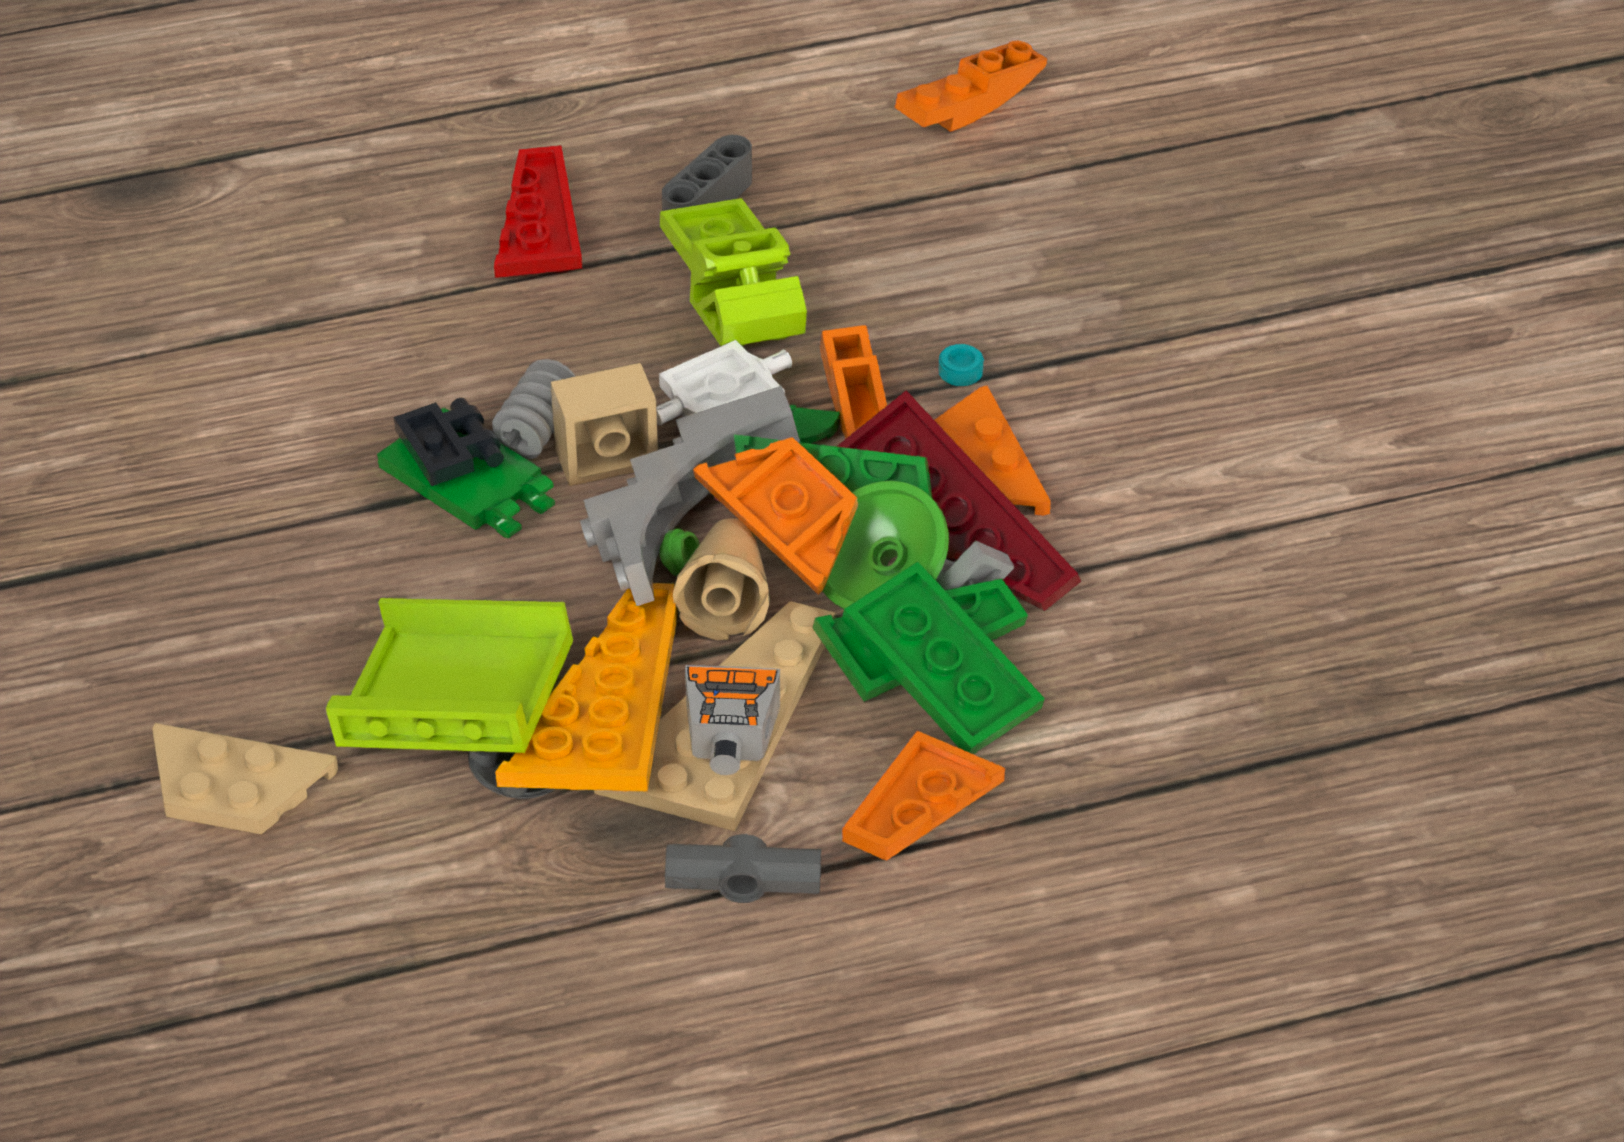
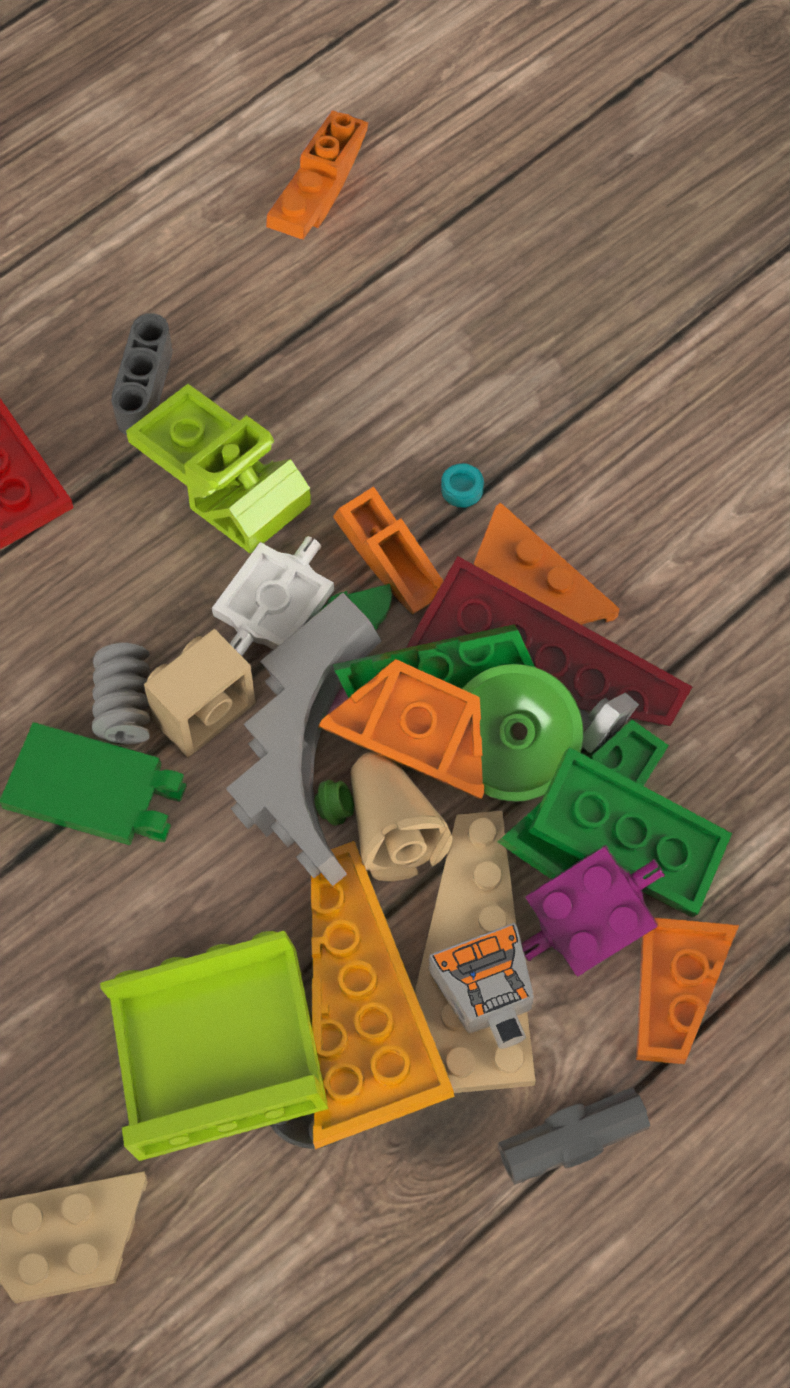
camera: 25 degrees left, 20 degrees up
black plate [394,398,504,487] -> none
none -> magenta plate [521,844,665,977]

